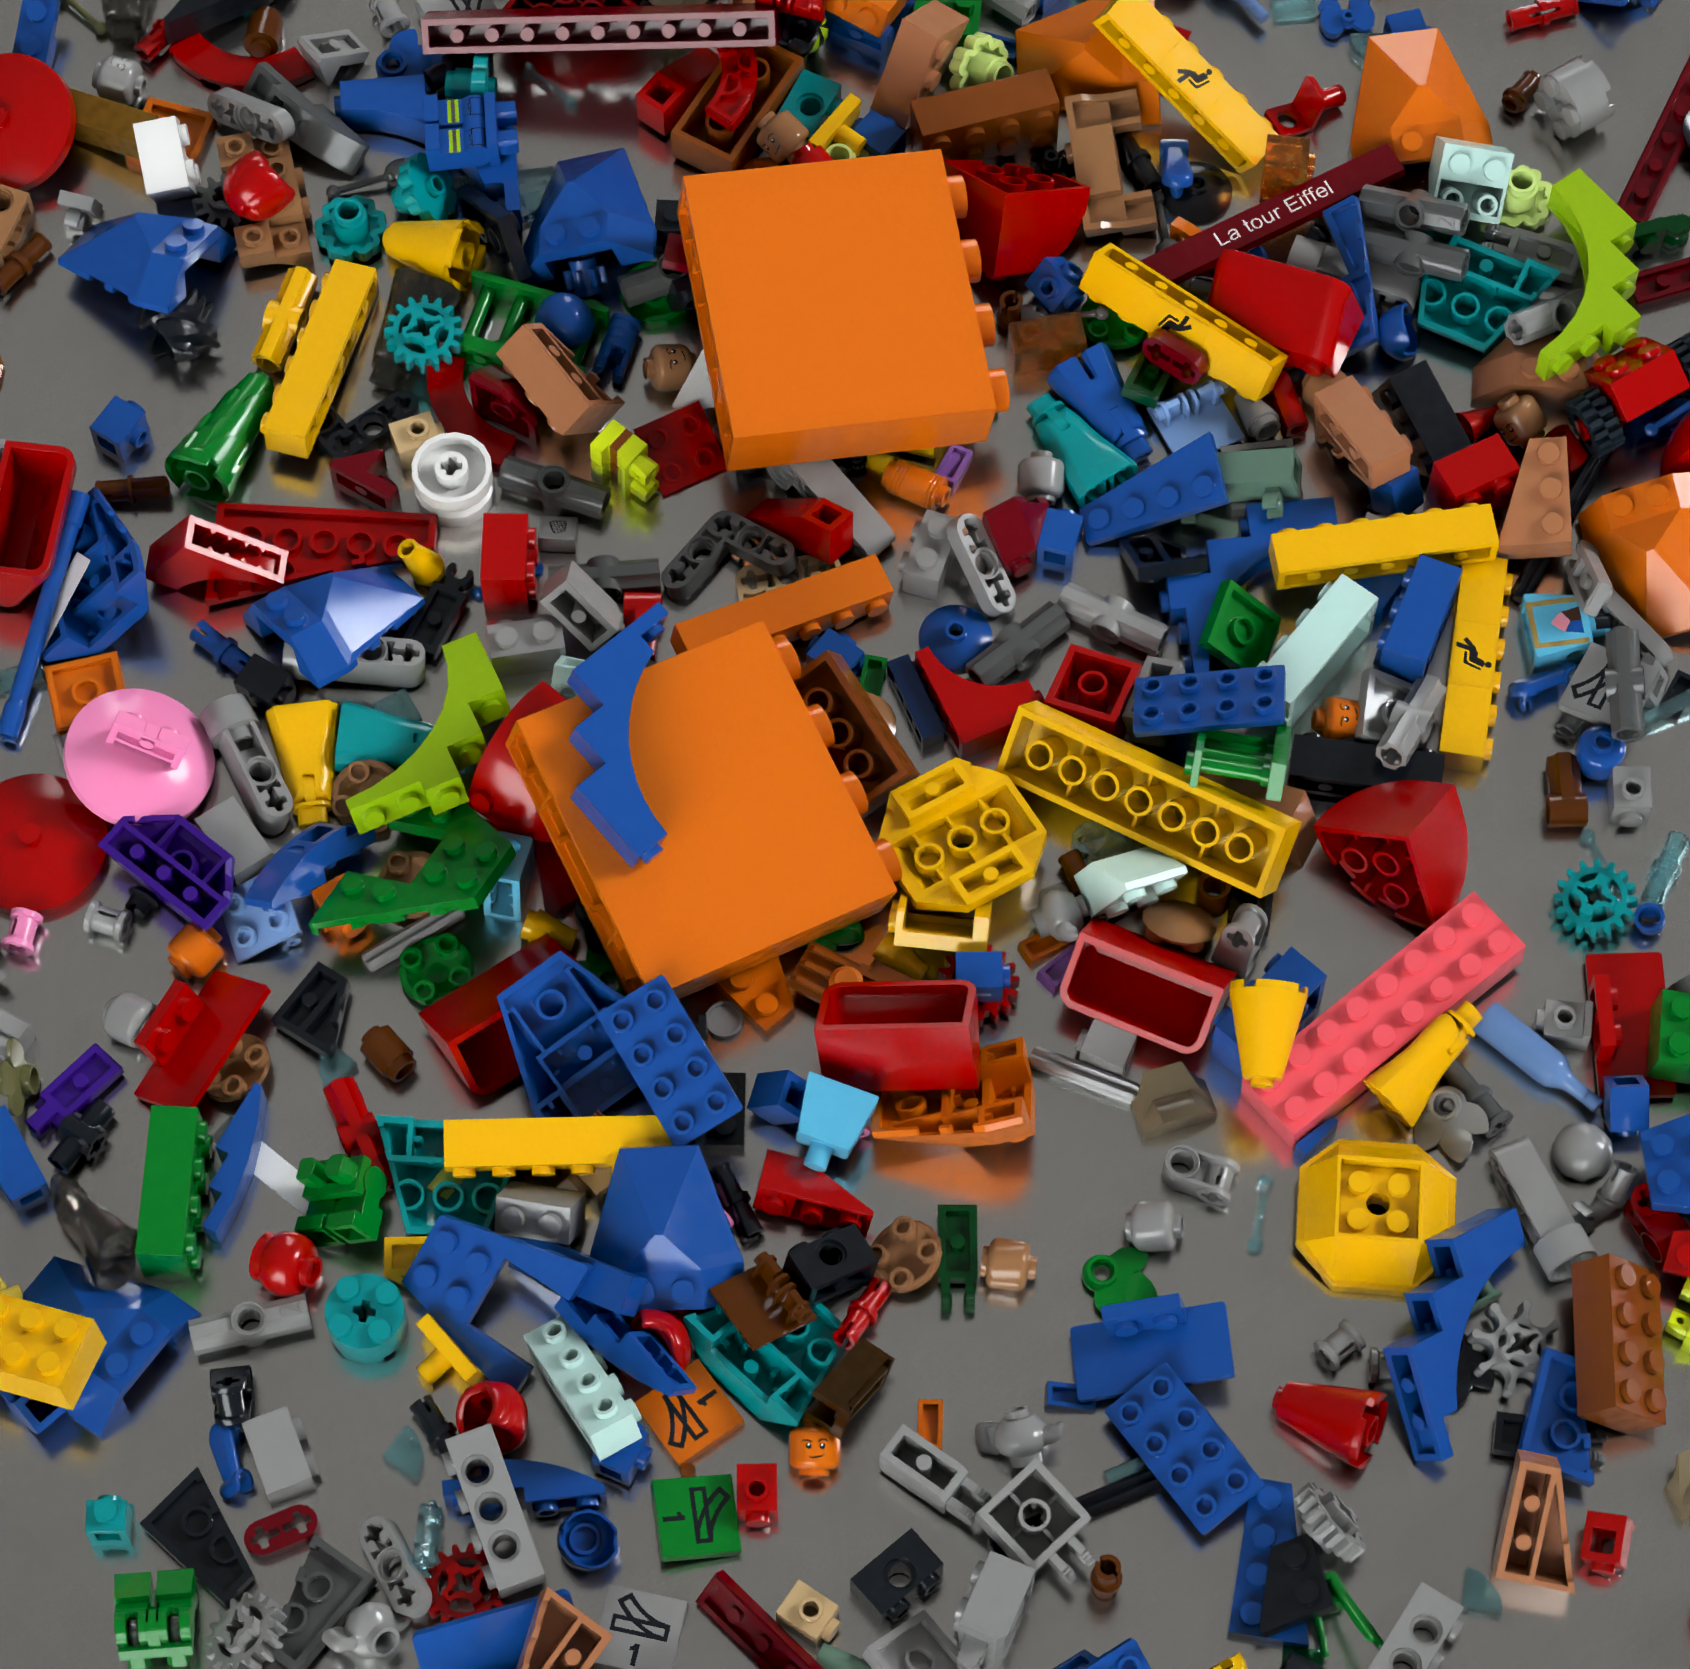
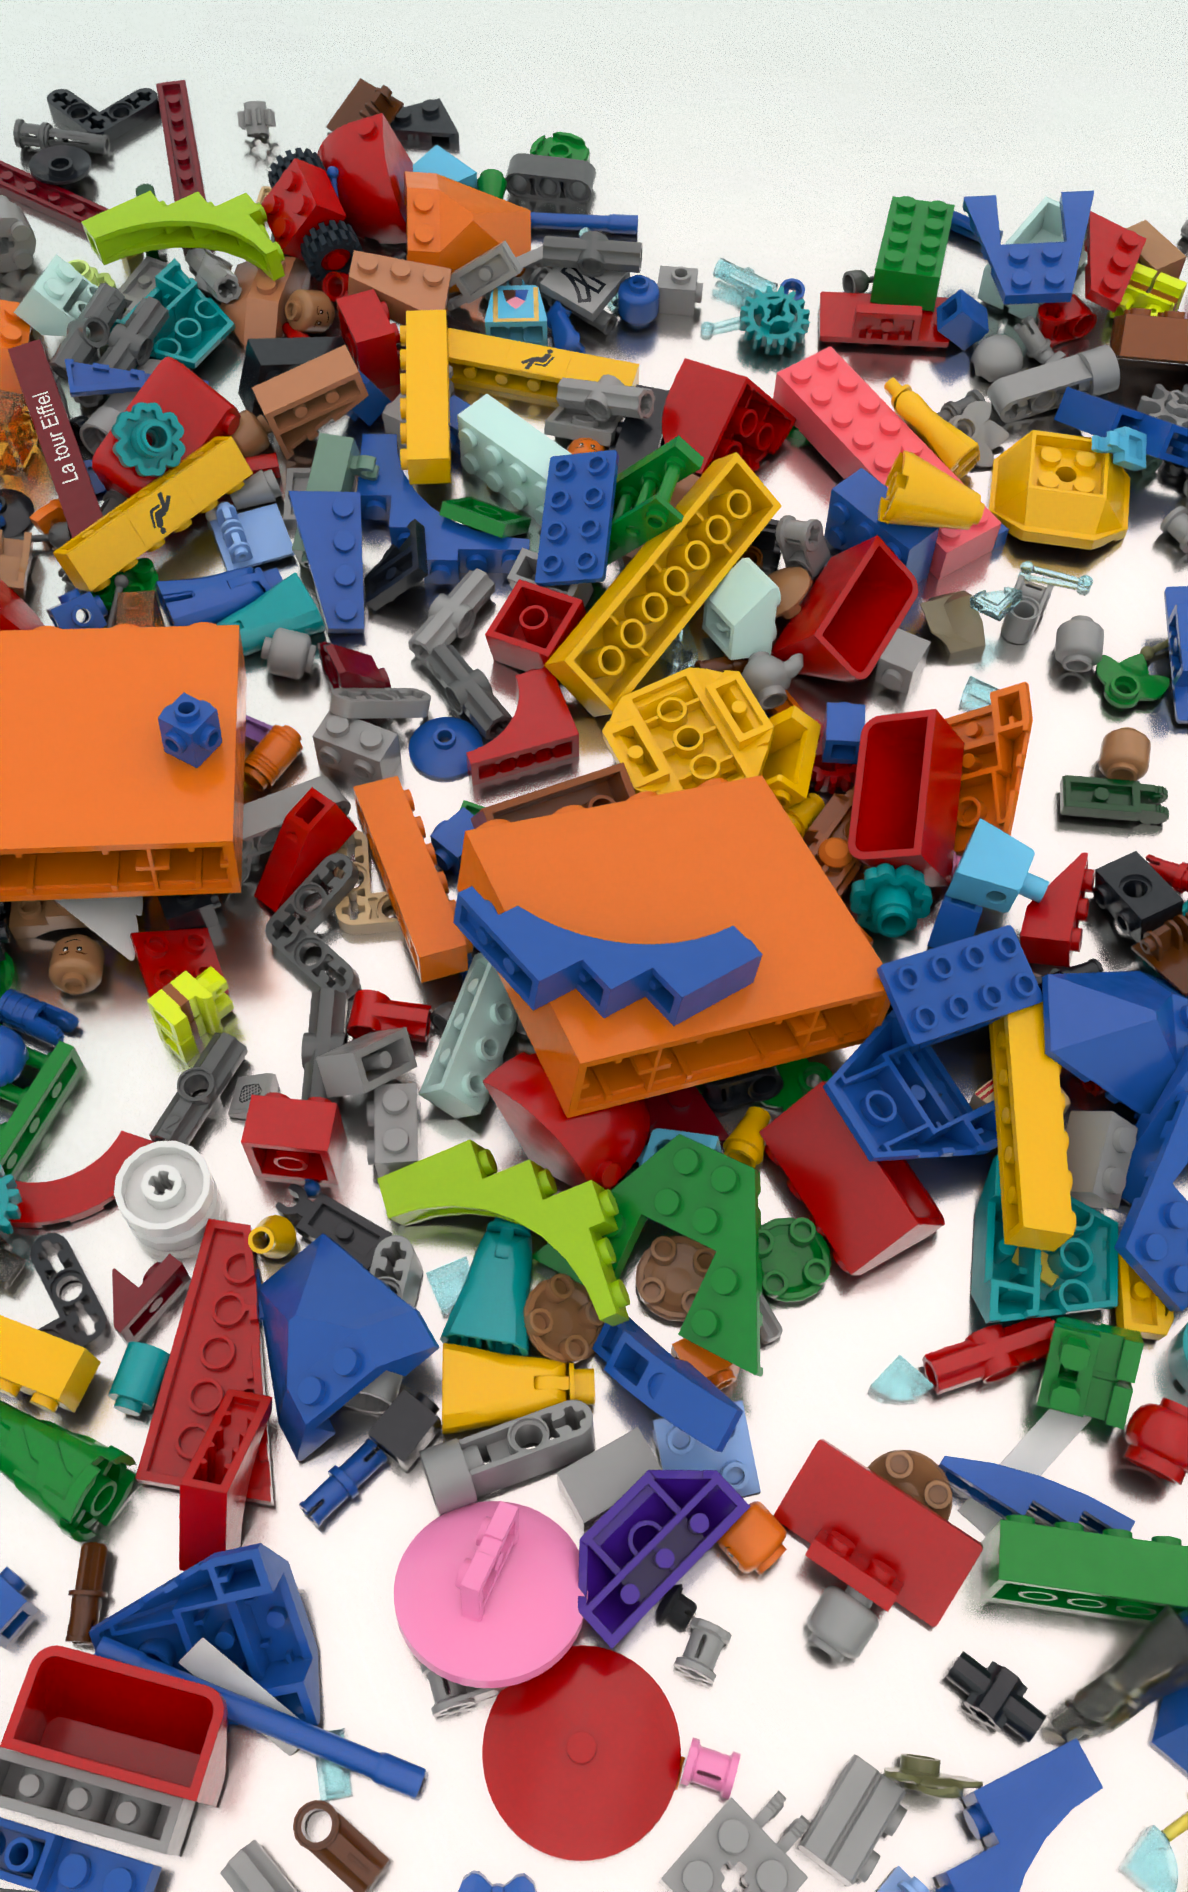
camera: 85 degrees left, 5 degrees down
dark purple hinge [26,1043,124,1140] -> none
orange tile [44,651,125,736] -> none
black wing [271,961,351,1061] -> none
reddish brown brick [360,1025,417,1082] -> none
tan brick [388,411,445,472] -> none
dark red slope [468,363,540,445] -> none
nougat wedge [496,323,625,436] -> none
medium nougat dish [870,1216,942,1293] -> none
dark blue piece [887,654,947,749] -> none
light grey axle [1029,1046,1140,1104] -> none
blue brick [1036,508,1084,571] -> none
medium lavender piece [1036,944,1074,994] -> none
dark green hinge [1121,350,1172,409] -> none
dark red beam [1142,329,1209,384] -> none
blue brick [1373,554,1463,684] -> none
blue hair [1378,302,1418,362] -> none
medium blue piece [1473,1002,1604,1112] -> none
light grey brick [1534,999,1593,1051] -> none
reddish brown piece [1545,752,1588,828] -> none
none -> teal brick [108,1342,170,1416]
none -> teal plant [111,402,186,477]
none -> blue brick [158,693,222,768]
none -> teal plant [849,863,933,937]
none -> clear light blue piece [960,675,999,708]
none -> clear light blue tile [970,587,1022,622]
none -> medium azure plate [1092,426,1147,471]

